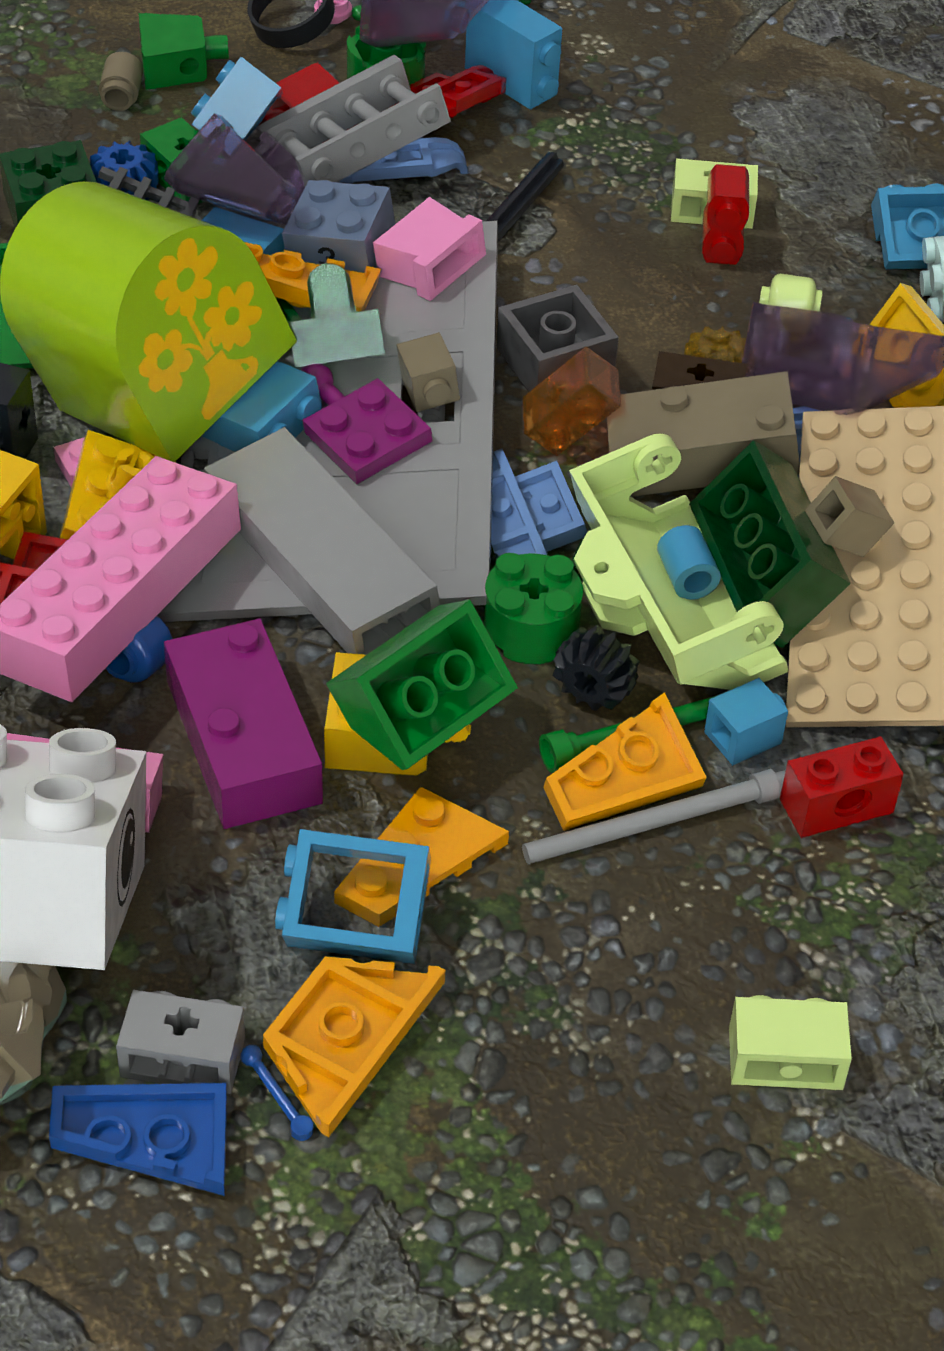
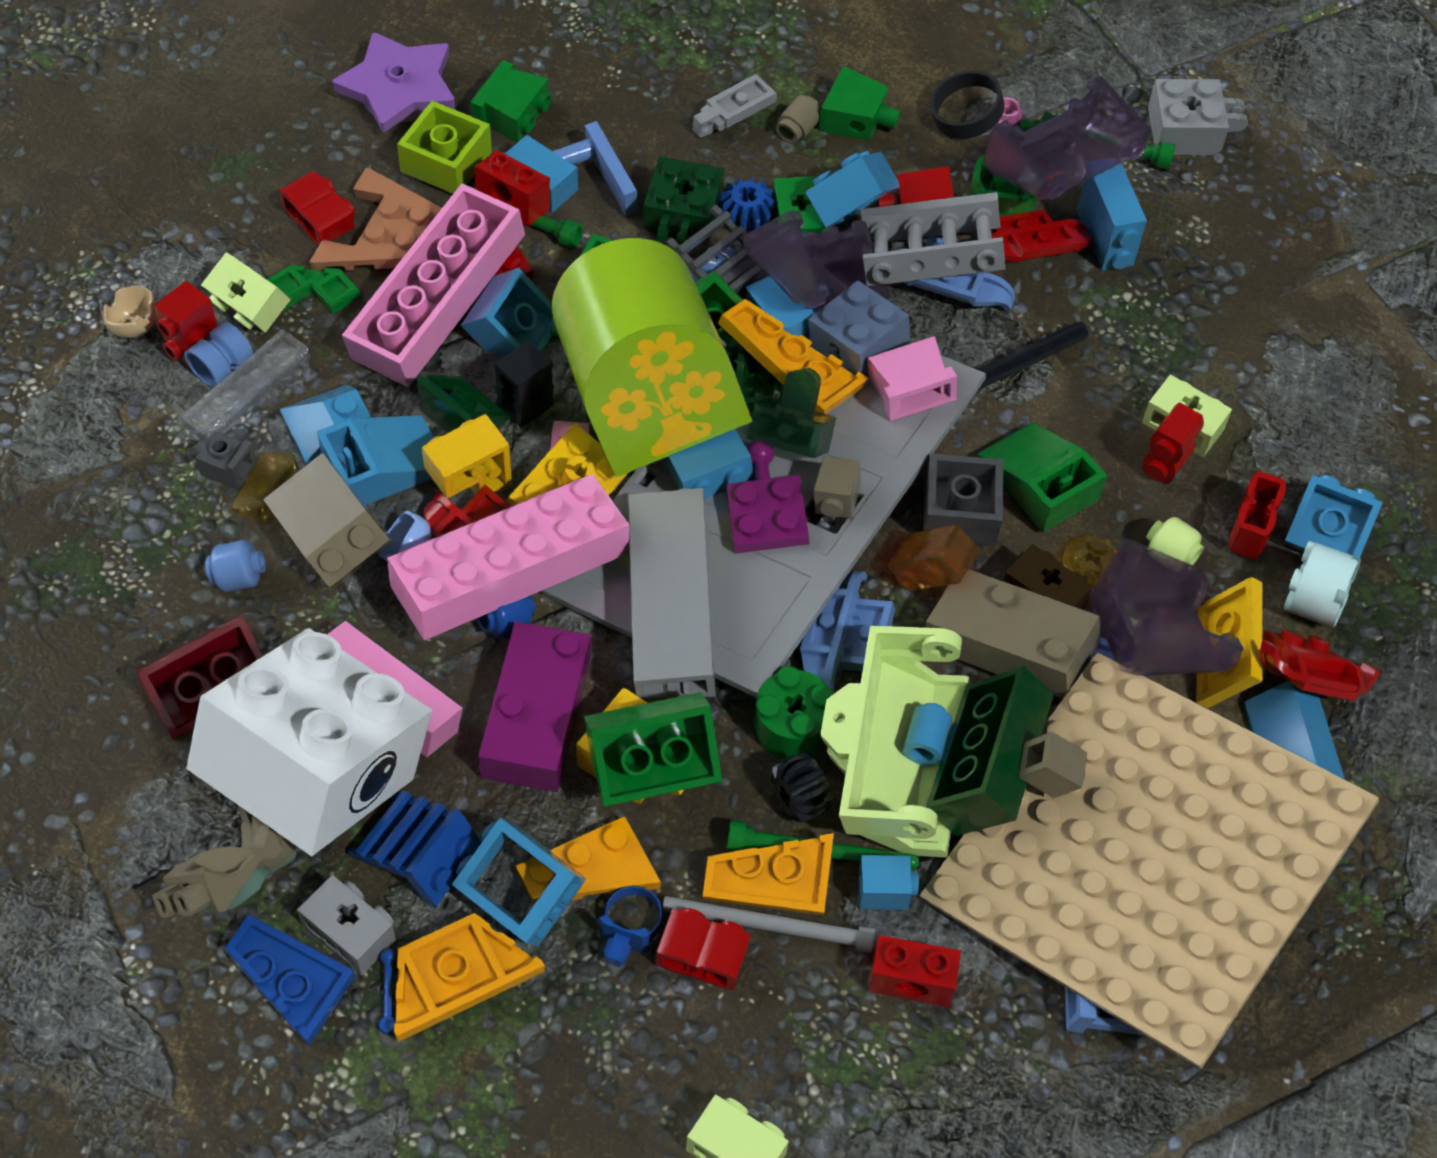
camera: 30 degrees right, 10 degrees up
none -> blue plate [348,790,482,907]
none -> blue piece [599,886,662,967]
none -> red brick [655,908,751,990]
none -> light grey hinge [692,74,777,138]
none -> green slope [976,422,1107,533]
none -> red brick [1228,471,1286,560]

